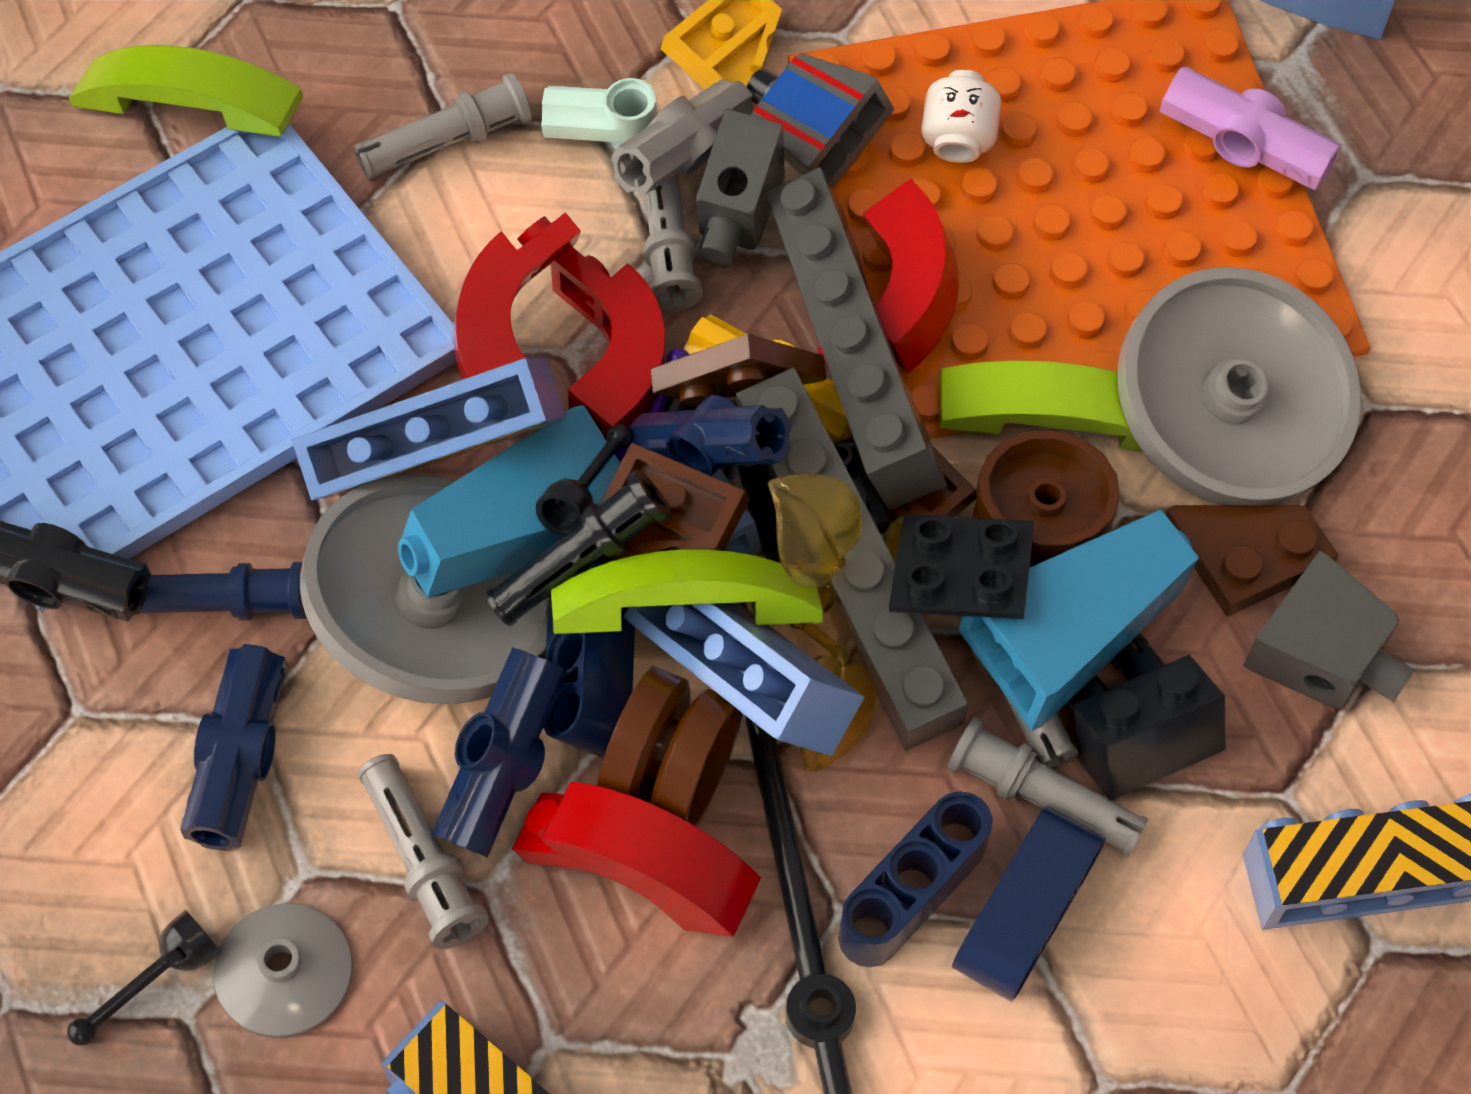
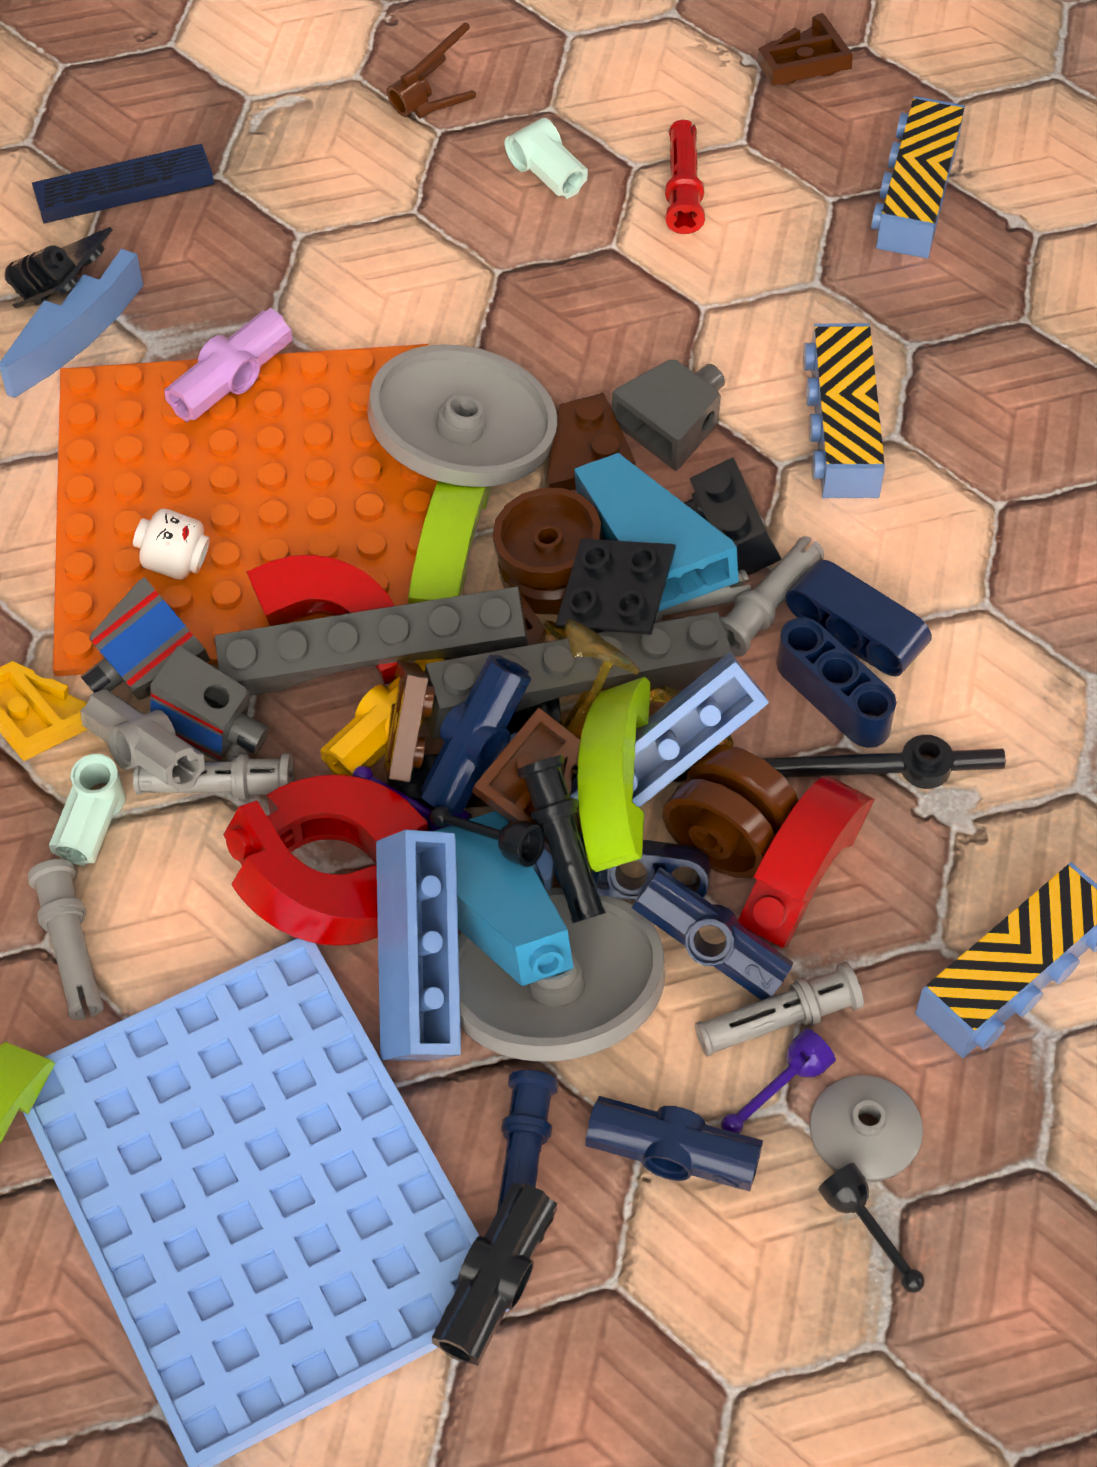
camera: 80 degrees left, 5 degrees down
none -> dark purple hinge [721,1028,836,1134]

